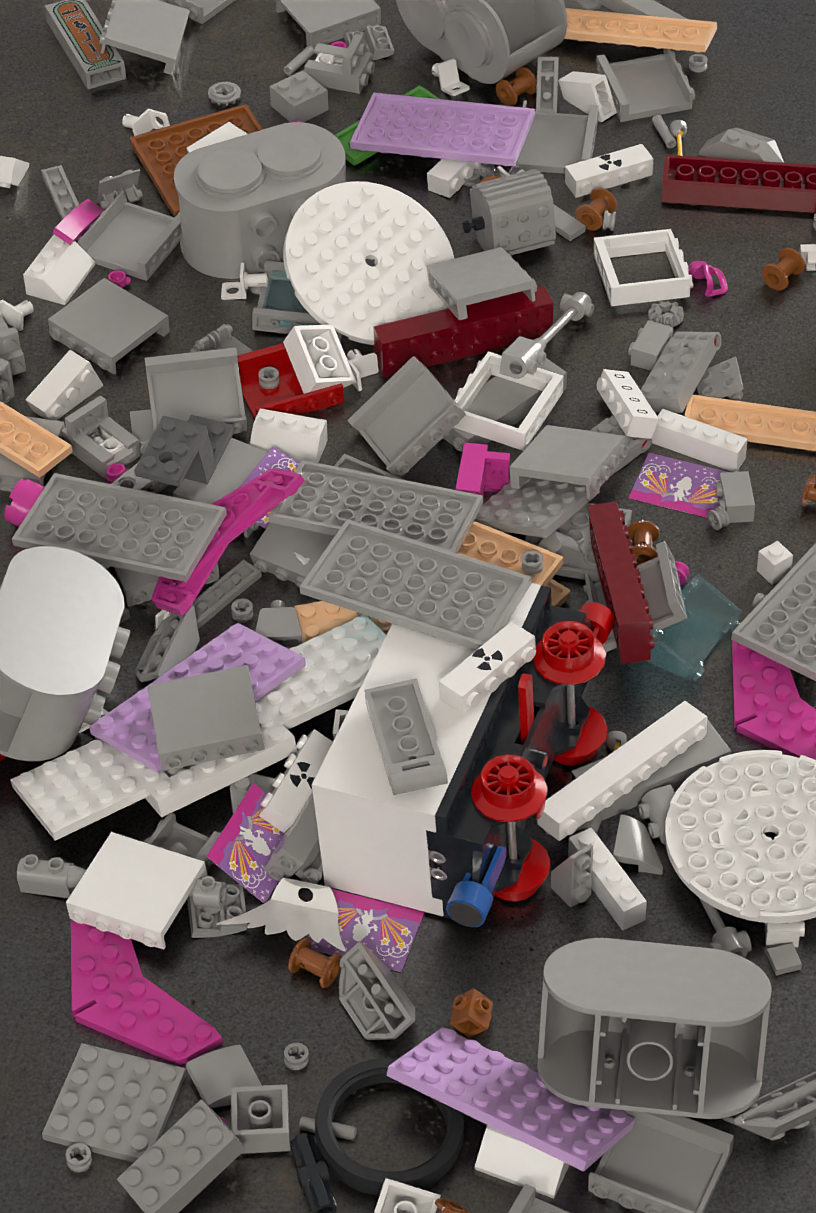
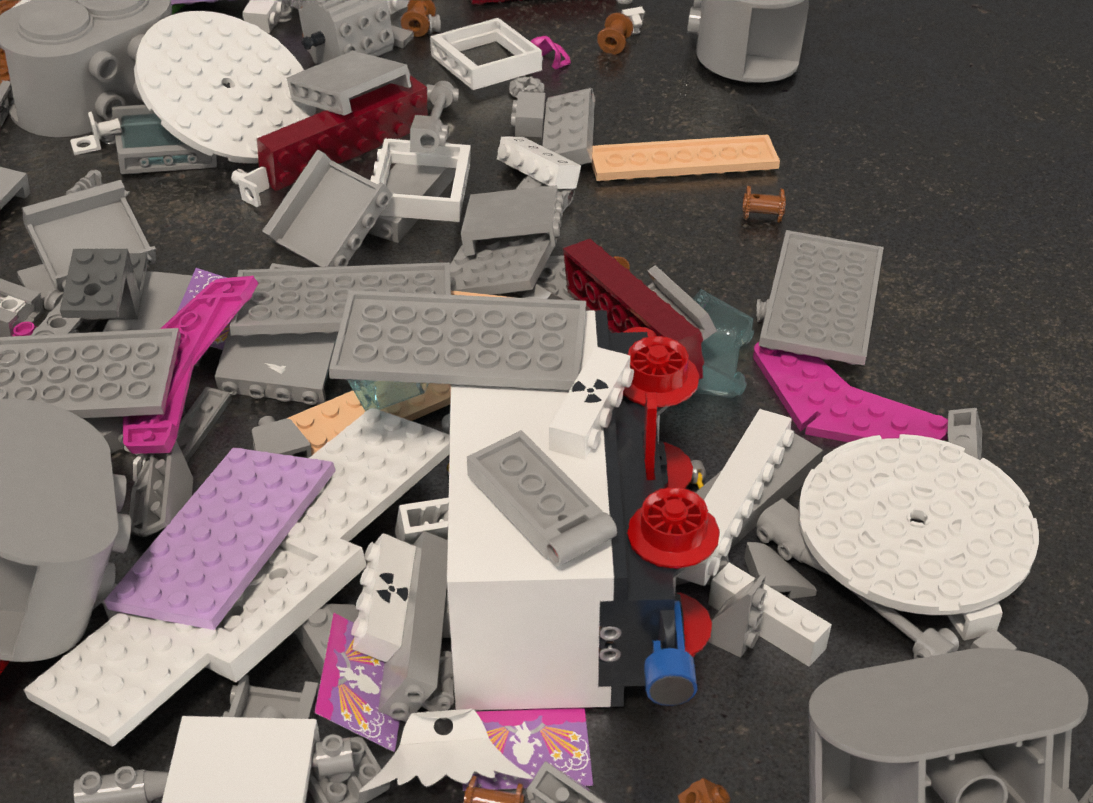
camera: 25 degrees left, 5 degrees down
light grey panel [147,665,265,771] -> none
light grey bush [231,598,254,623] -> none
red panel [237,343,344,420] -> none
white slope [250,409,328,463] -> none
light grey bush [258,367,279,389] -> none
white slope [283,324,356,394] -> none
dark pink brick [455,443,510,505] -> none
sticker [629,453,726,518] -> none
white brick [652,409,747,472] -> none
light grey hinge [697,356,744,401] -> none
light grey bush [707,506,730,530] -> none
light grey brick [715,471,755,523] -> none
white brick [757,541,793,585] -> none

